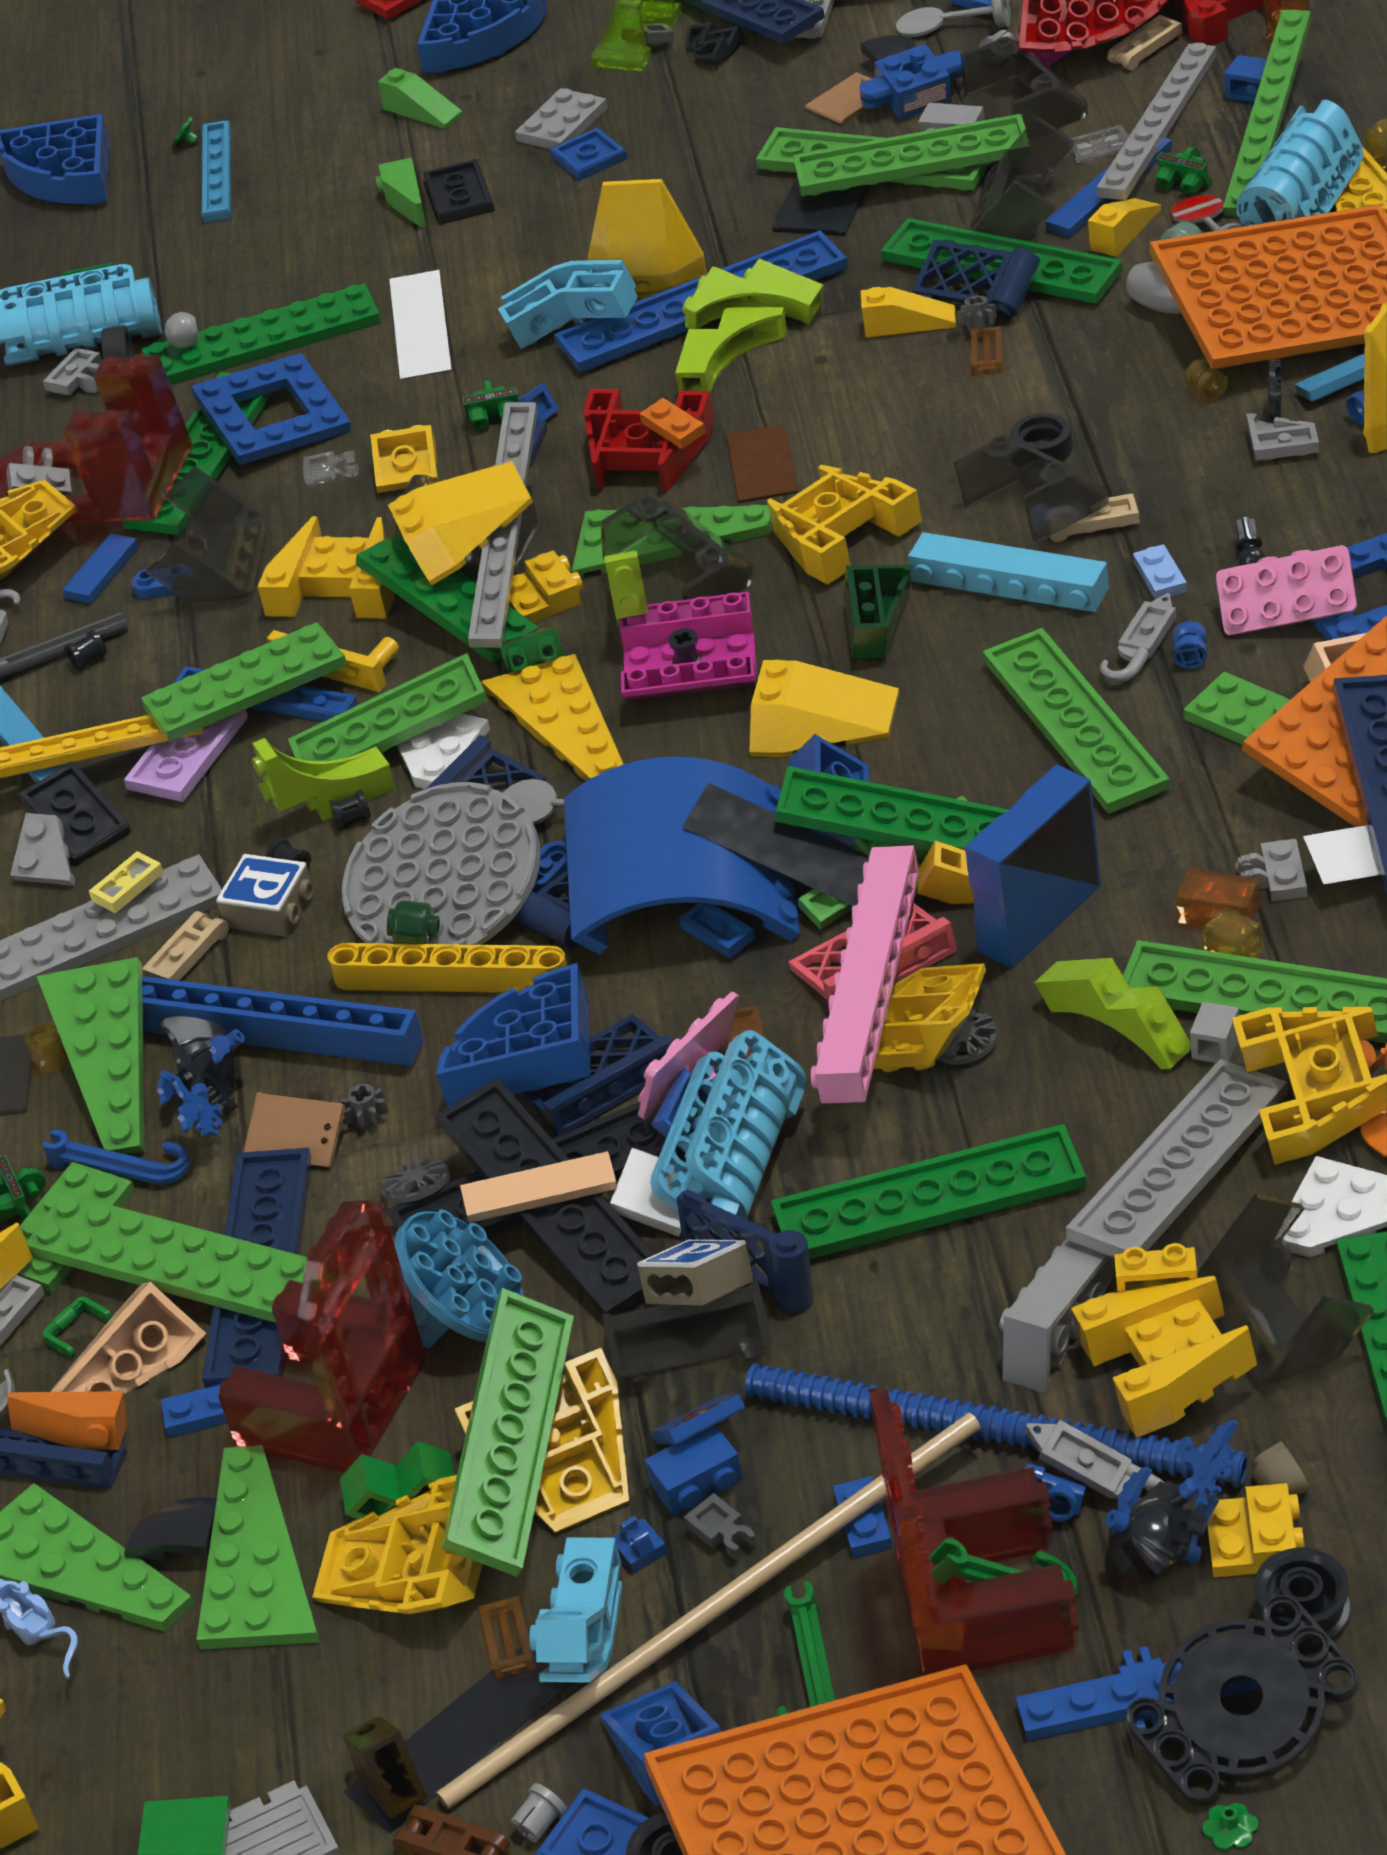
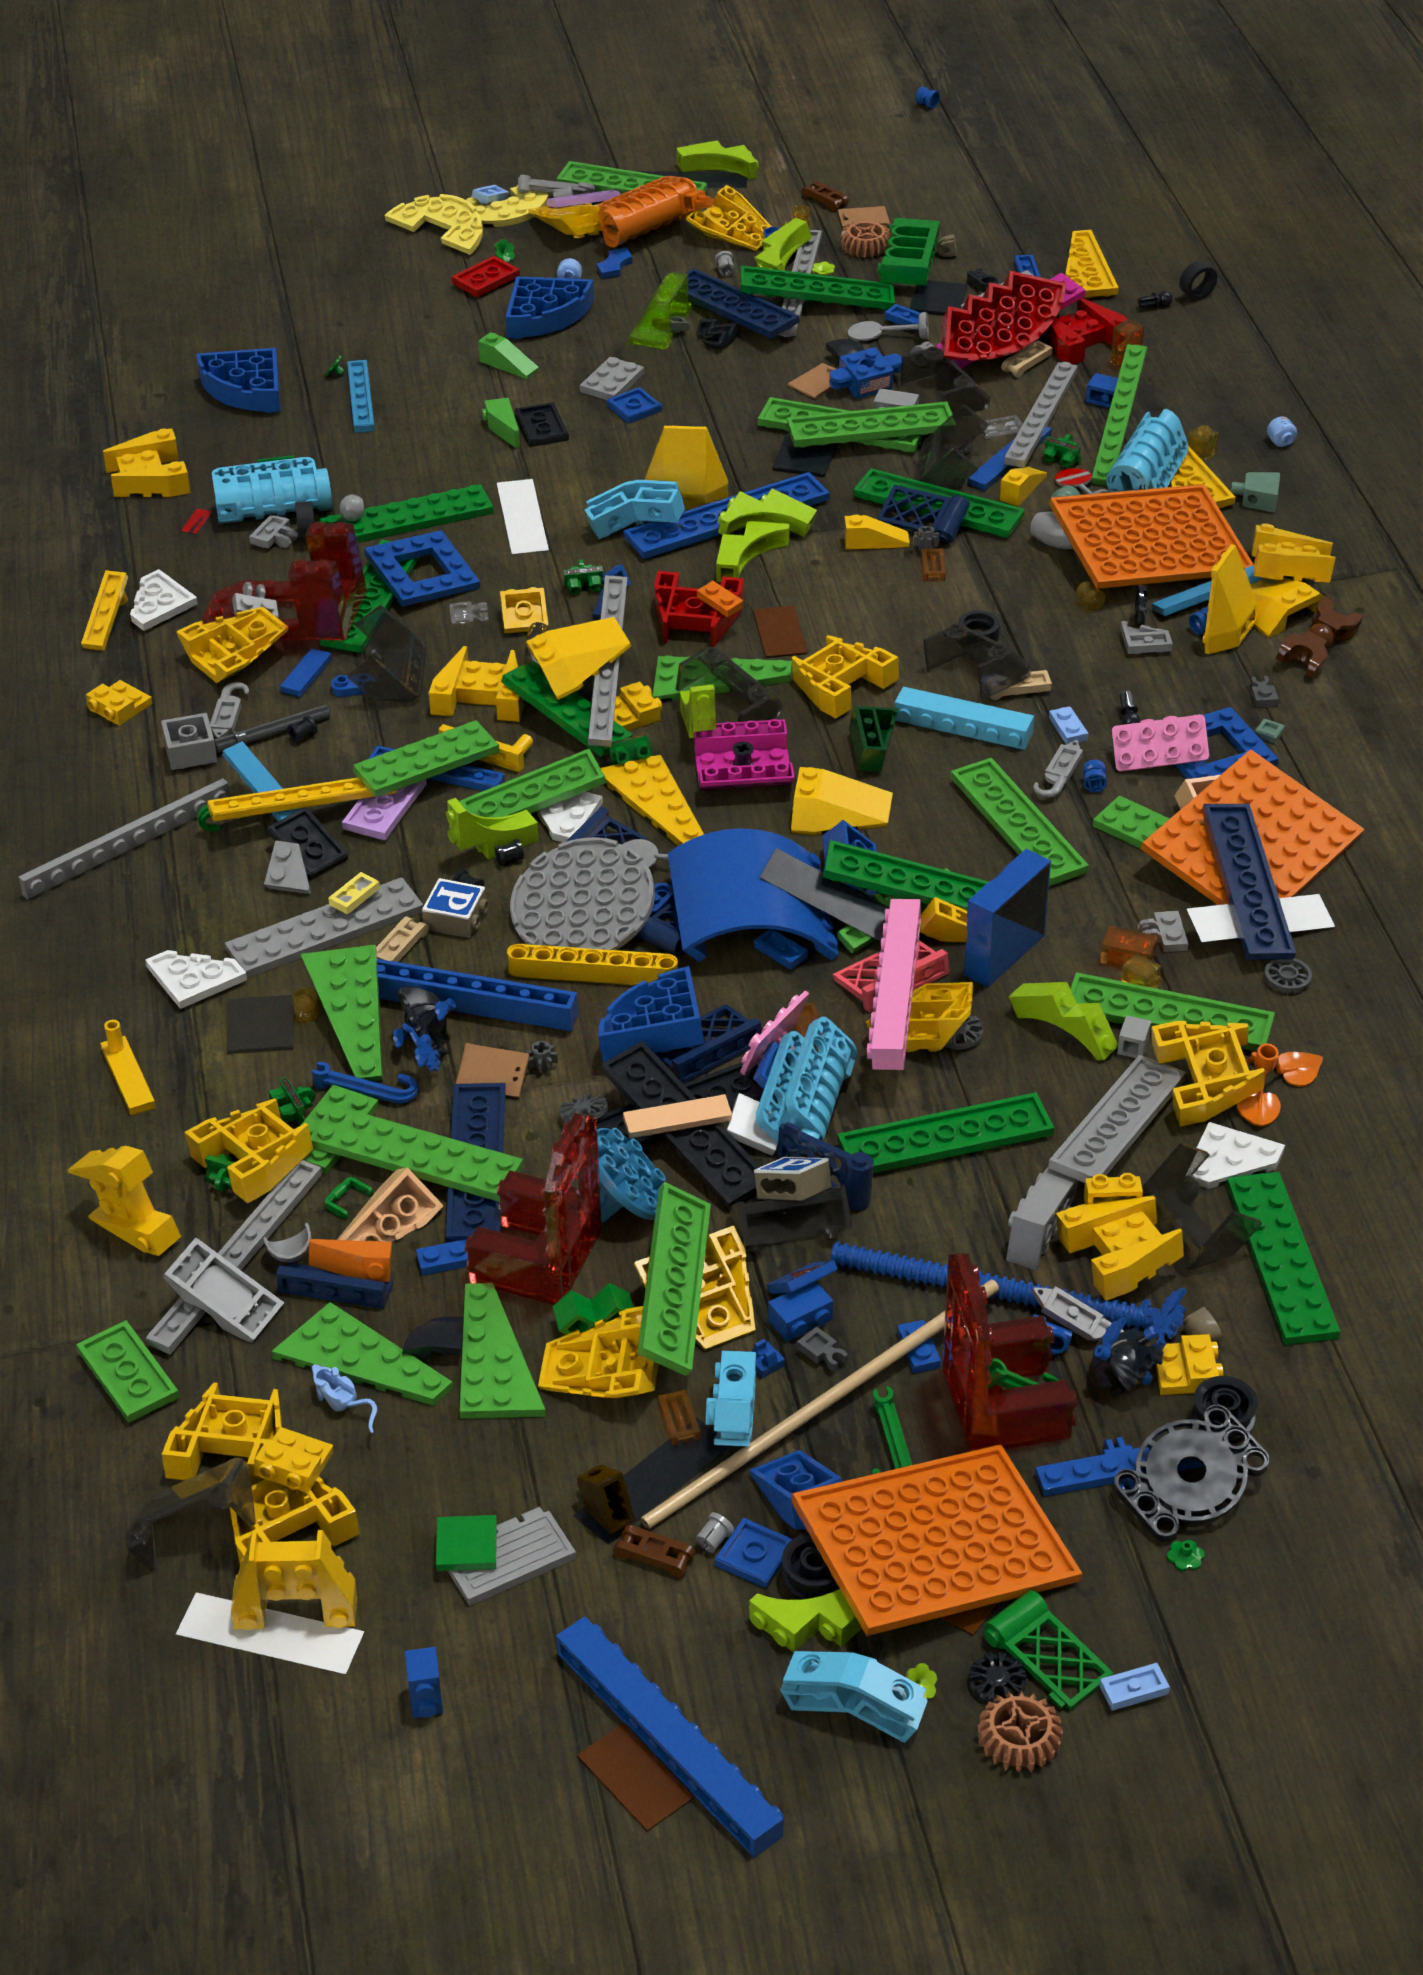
camera: 10 degrees left, 0 degrees up
dark green head [386,901,440,944] -> none

